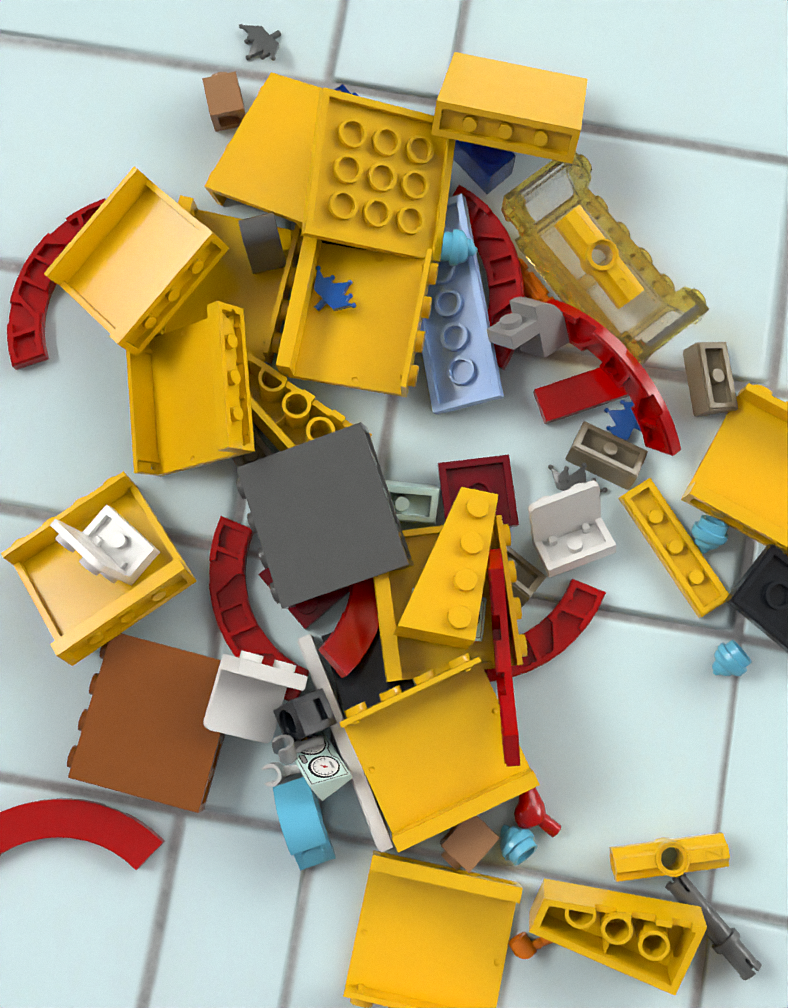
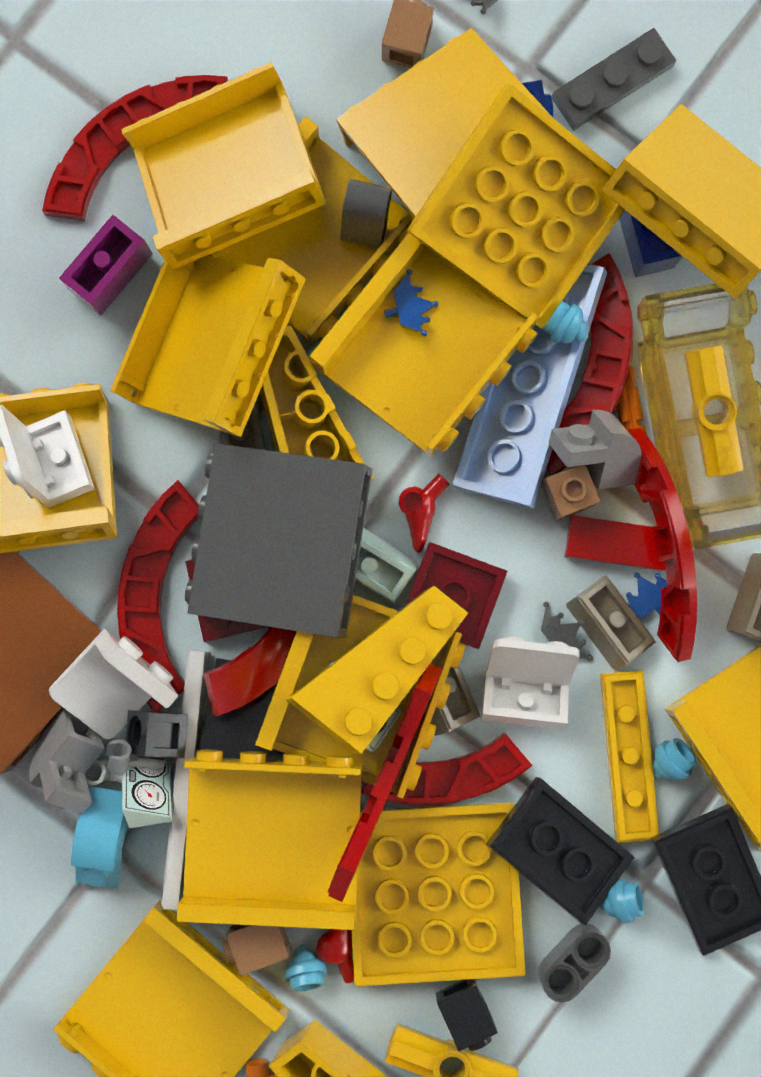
camera: 25 degrees right, 5 degrees up
none -> light grey brick [29,708,105,814]
none -> magenta brick [59,214,153,316]
none -> yellow plate [352,802,526,986]
none -> red animal [398,473,450,553]
none -> black brick [435,979,498,1051]
none -> black tile [485,777,635,926]
none -> dark grey beam [538,924,611,1003]
none -> medium nougat brick [541,465,601,522]
none -> dark grey plate [551,28,677,131]

